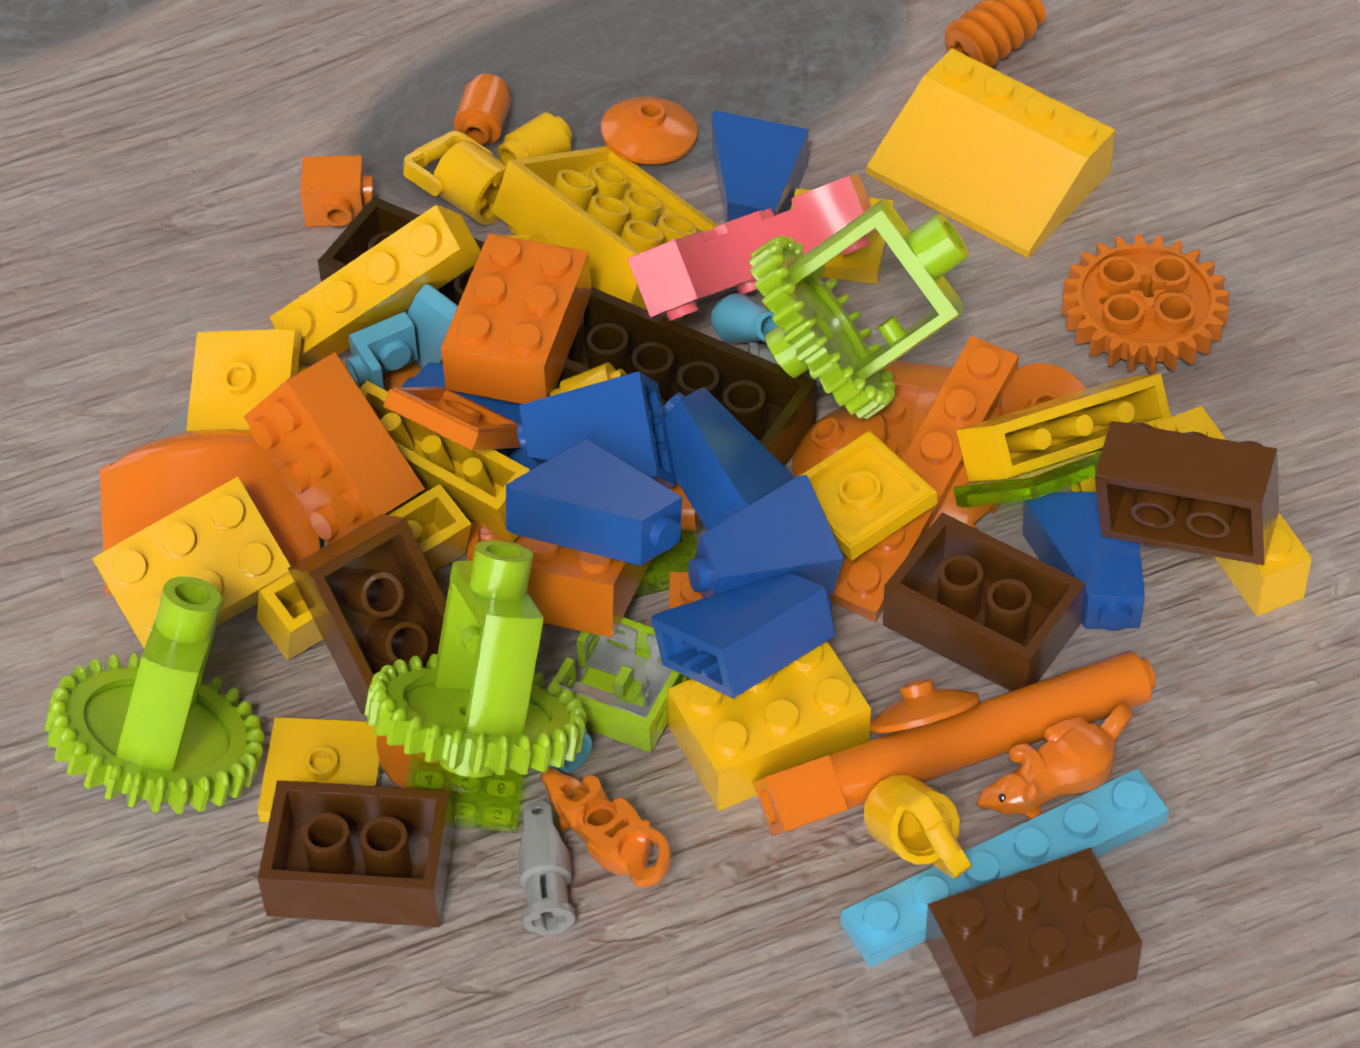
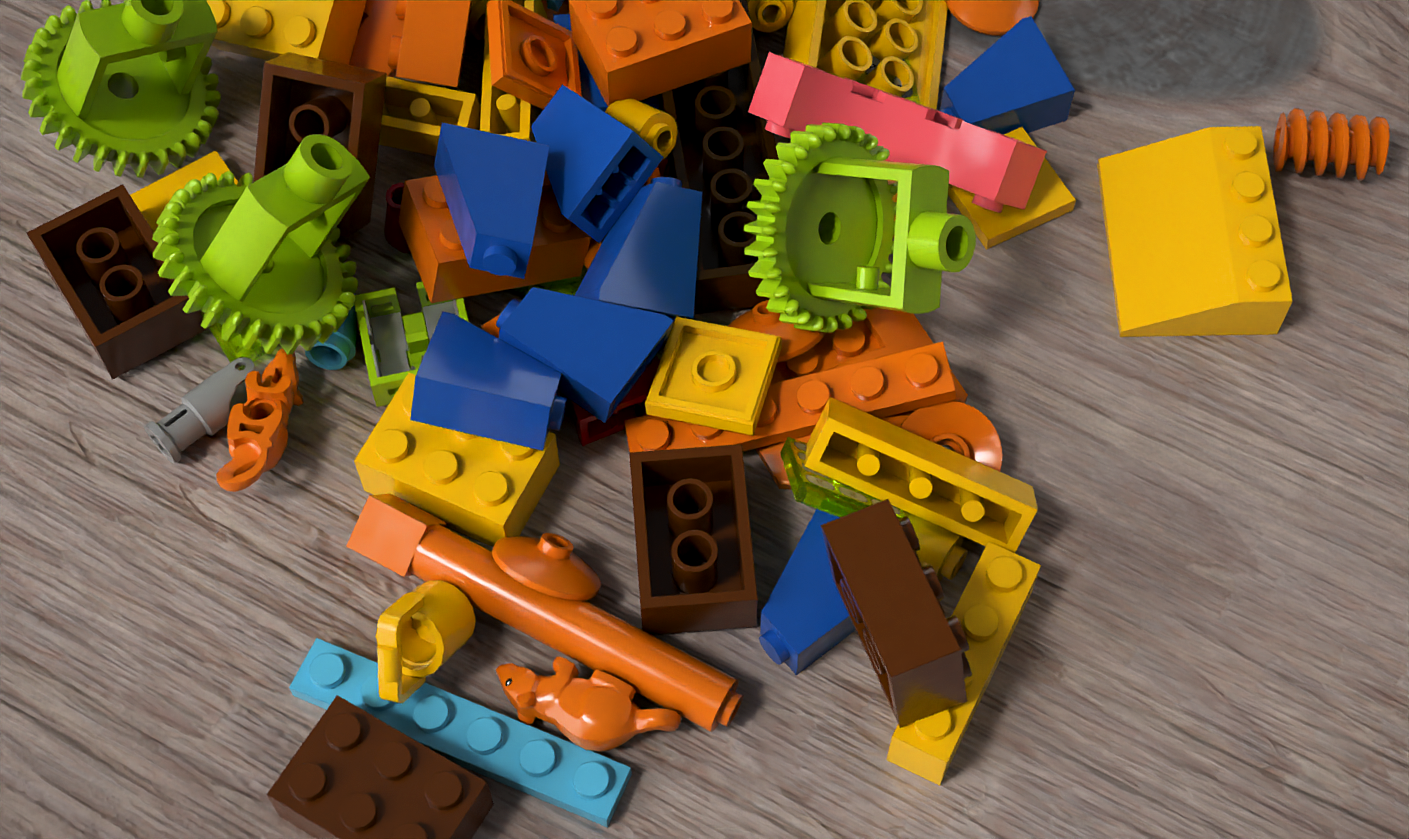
camera: 50 degrees right, 10 degrees up
orange gear [1061,234,1230,373] -> none

